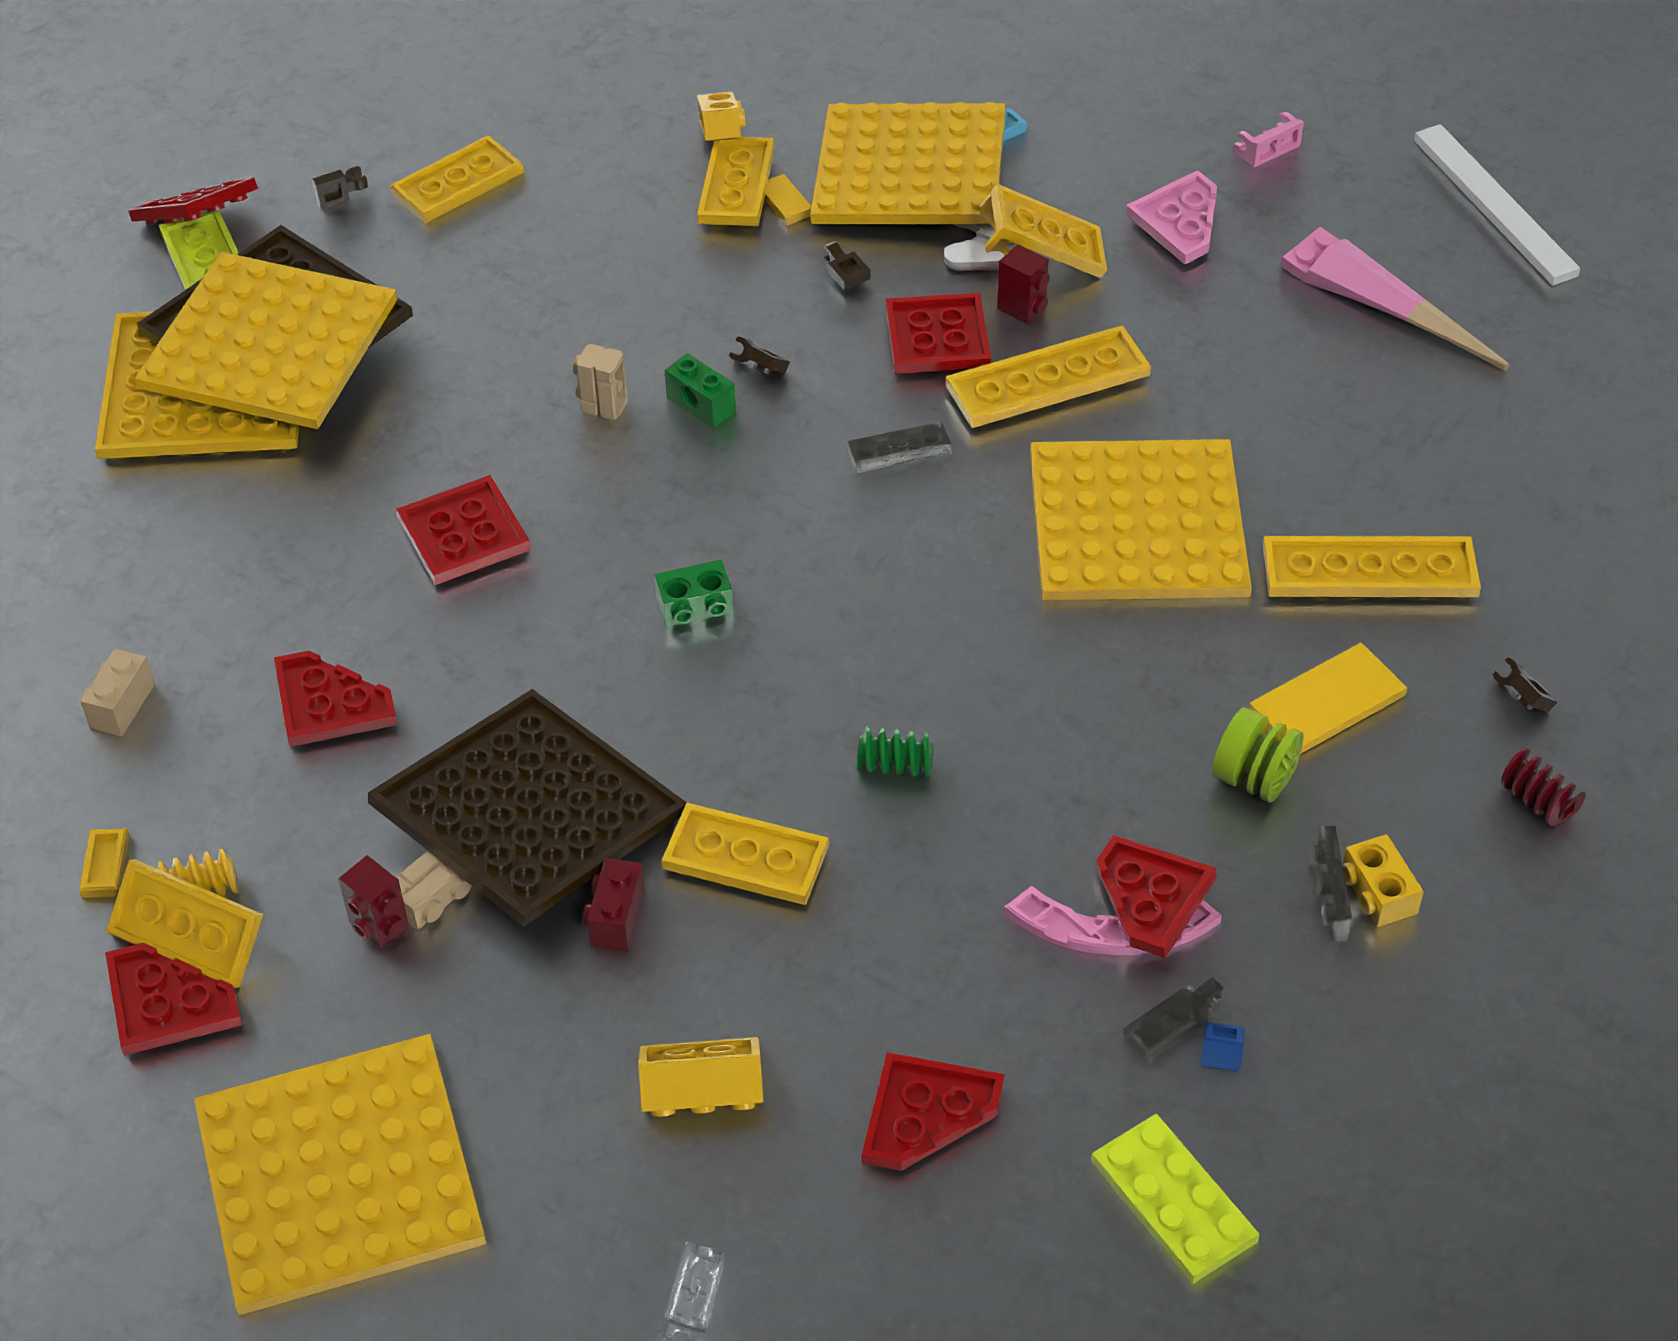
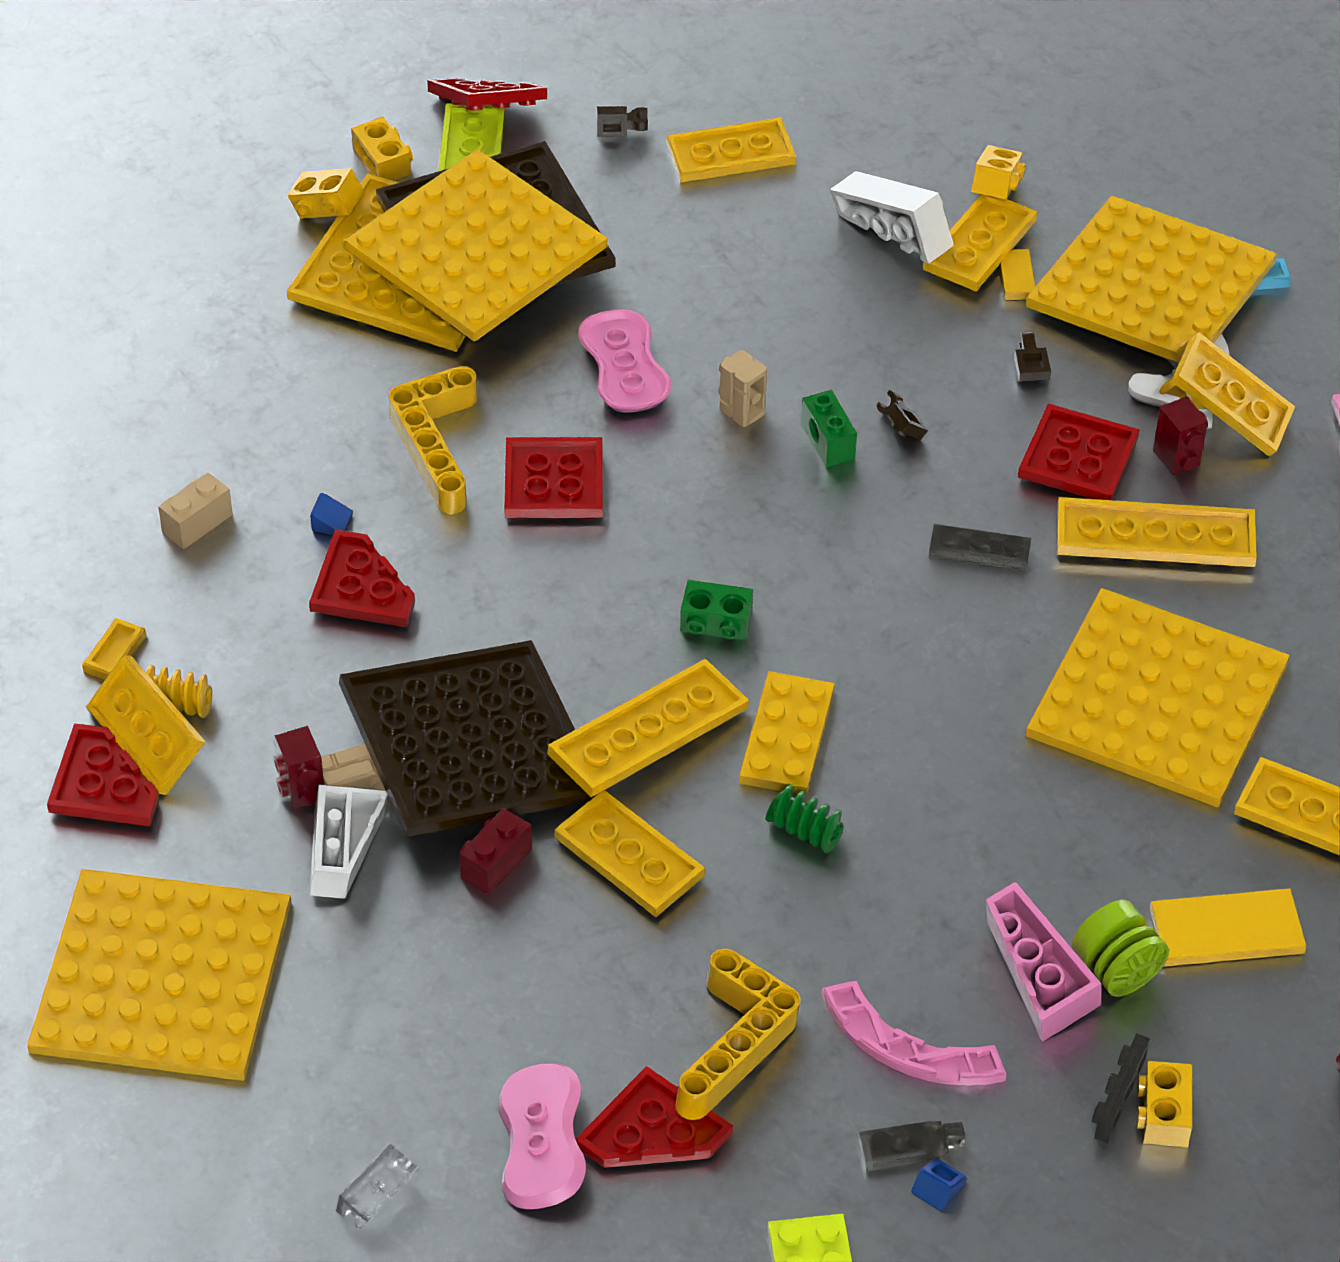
camera: 25 degrees right, 0 degrees up
yellow slope [638,1037,763,1116] -> none
red plate [1096,835,1217,959] -> none
none -> yellow brick [287,168,364,219]
none -> blue slope [310,493,353,535]
none -> white wedge [310,785,388,899]
none -> yellow brick [351,116,413,181]
none -> yellow beam [388,366,477,514]
none -> bright pink plate [498,1064,586,1209]
none -> yellow plate [547,659,749,797]
none -> bright pink plate [578,310,671,413]
none -> yellow beam [675,949,801,1120]
none -> yellow plate [739,671,835,796]
none -> white wedge [830,171,954,264]
none -> bright pink wedge [986,882,1101,1042]

